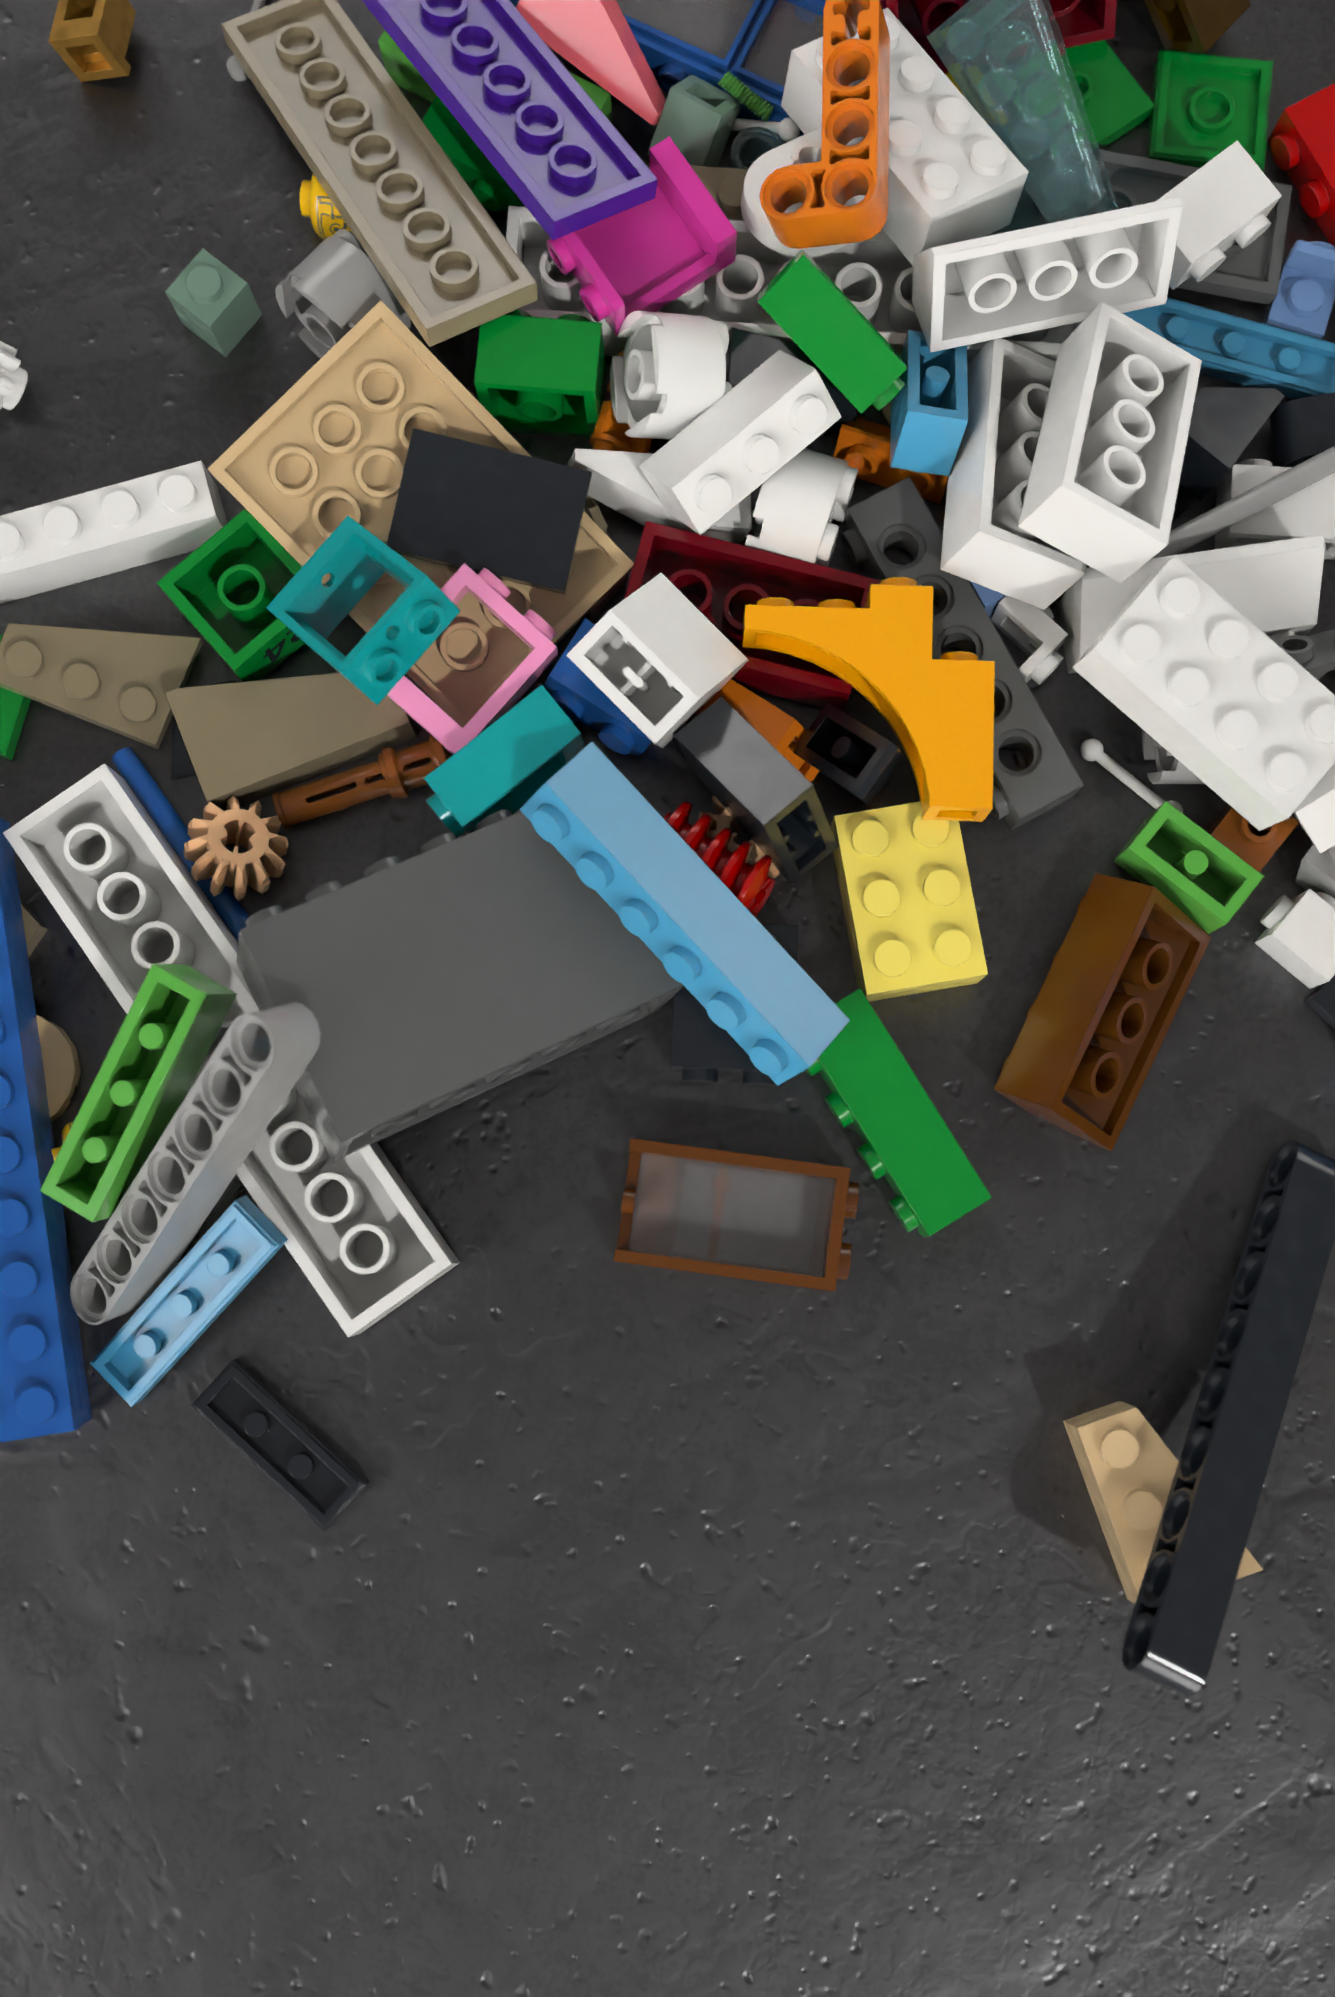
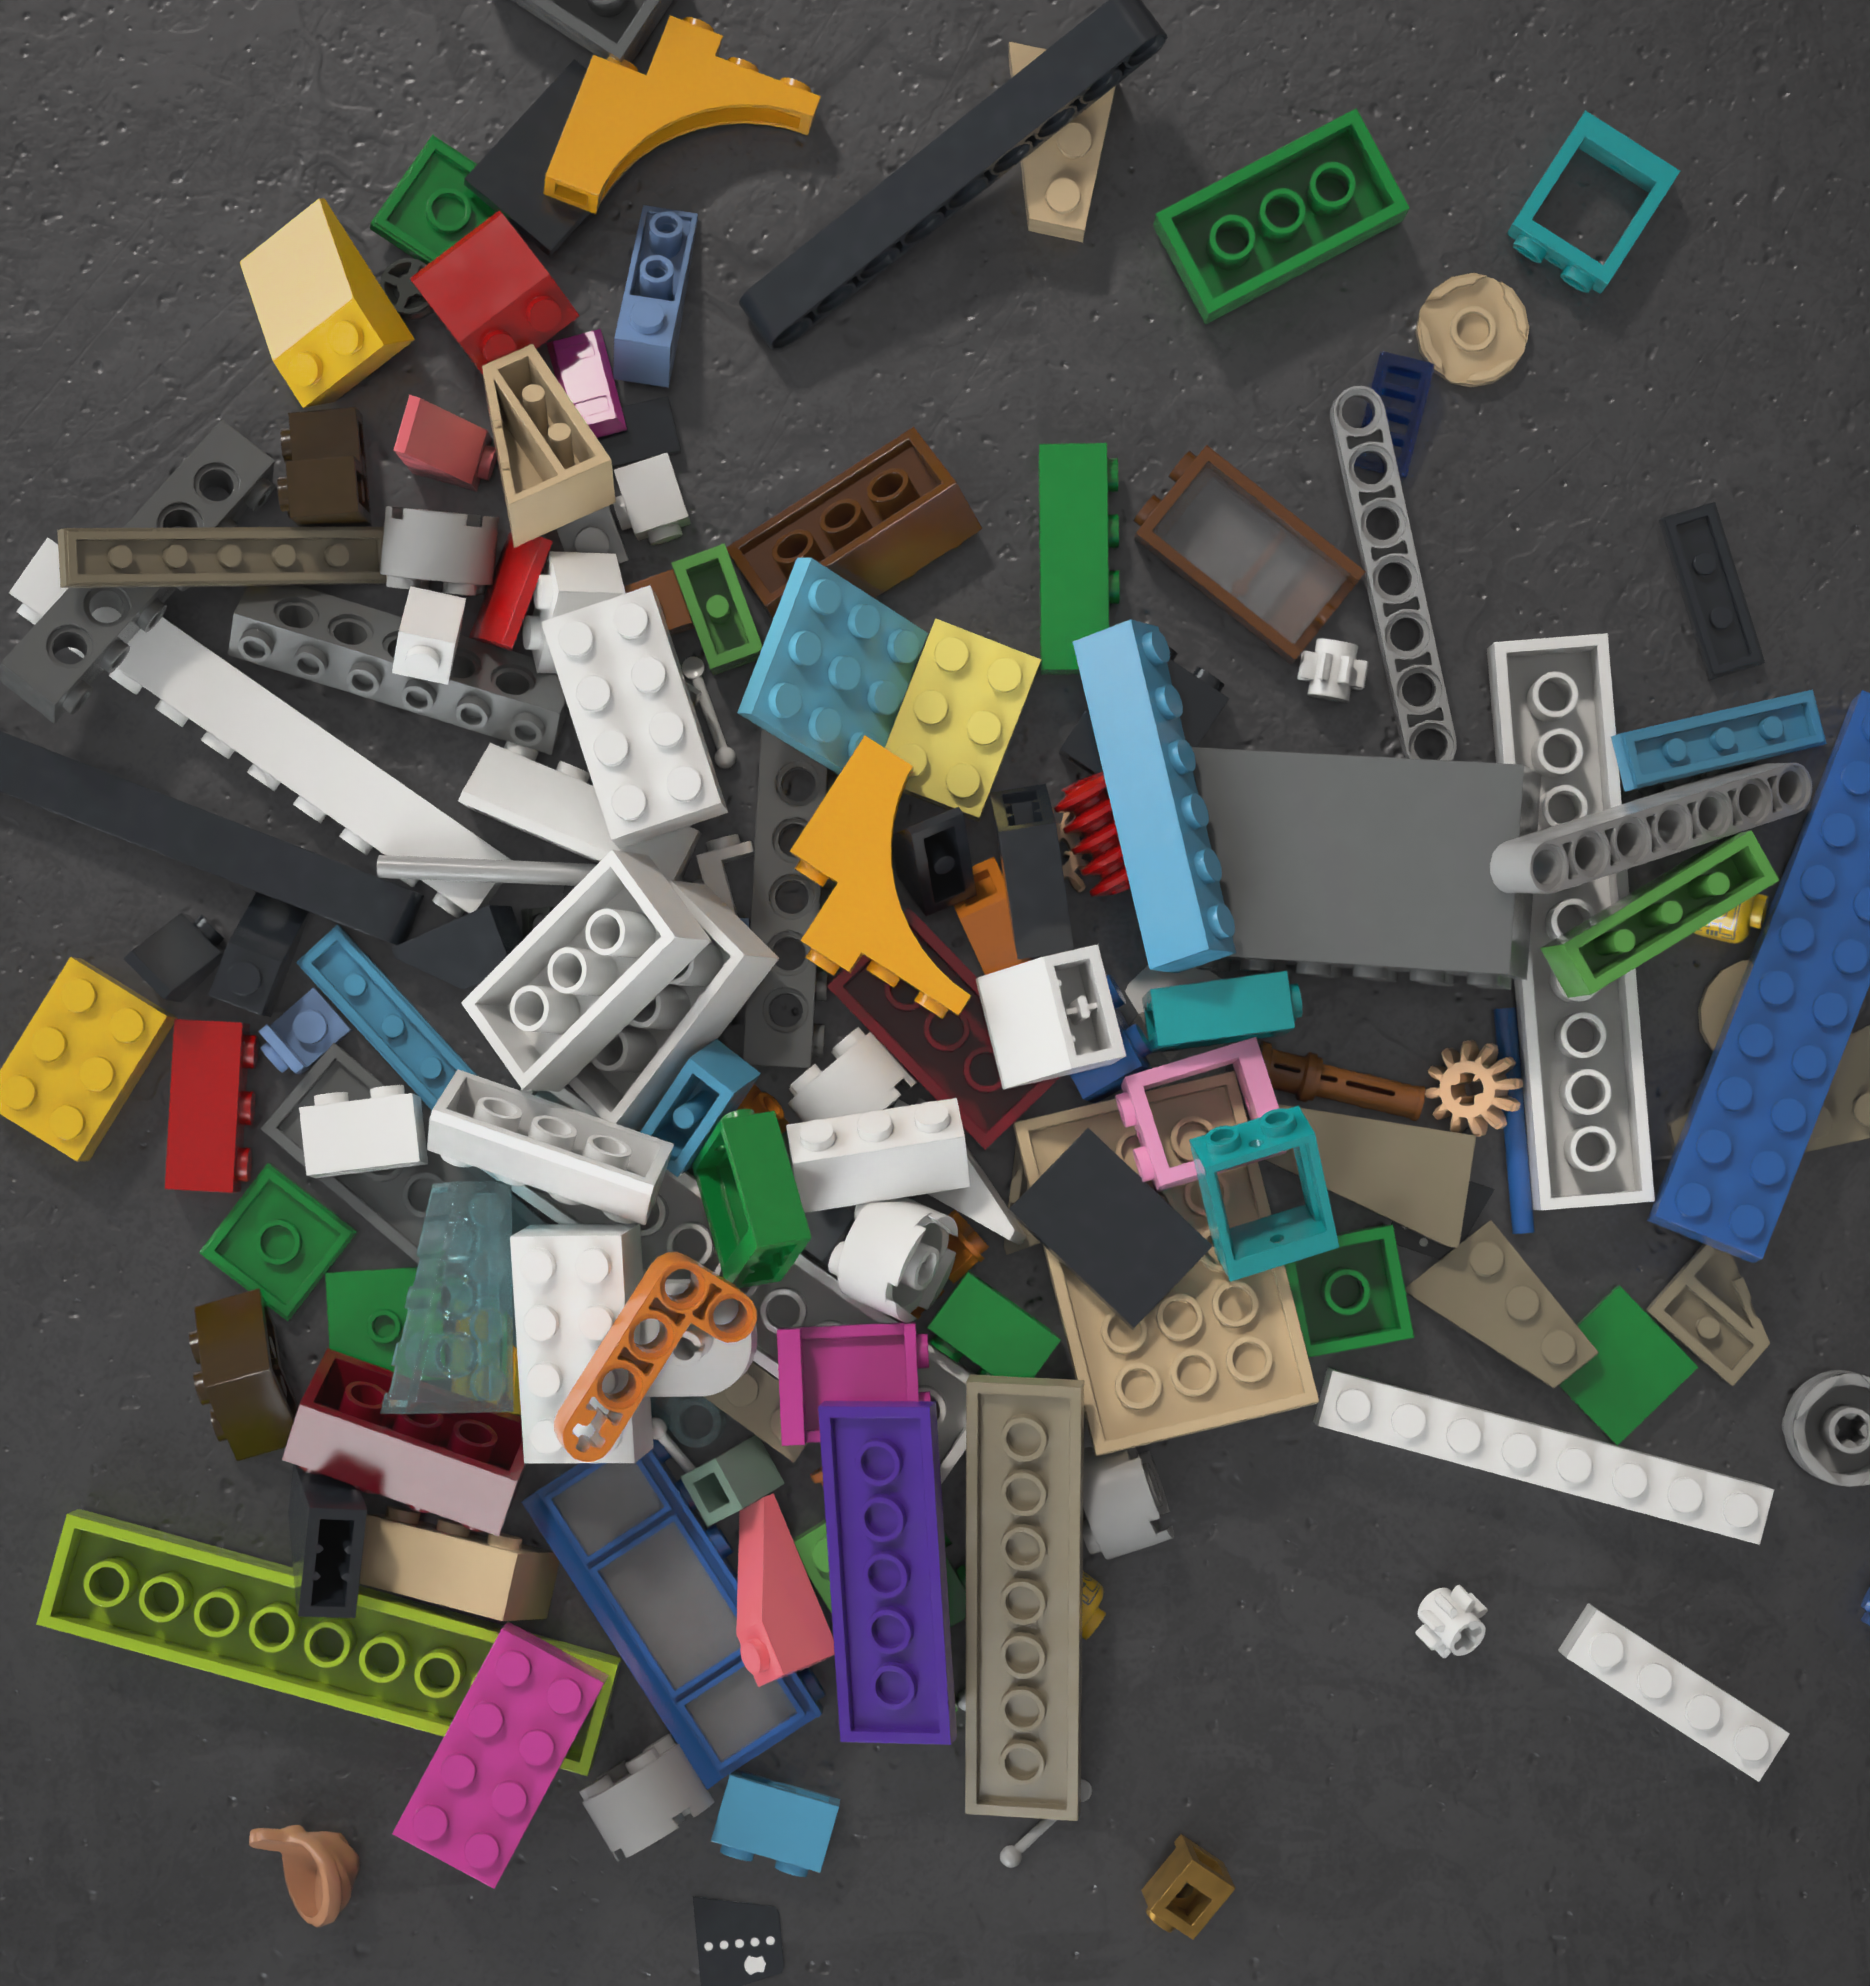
camera: 145 degrees left, 5 degrees up
sand green brick [165,248,262,357] -> none
bright green leg [718,71,774,122] -> none
none -> medium azure plate [737,558,928,775]
none -> green brick [1153,108,1410,325]
none -> white gear [1297,639,1369,702]
none -> light grey beam [1330,386,1457,761]
none -> clear blue slope [1354,351,1435,479]
none -> tan tile [1415,273,1529,388]
none -> teal window [1506,110,1680,294]

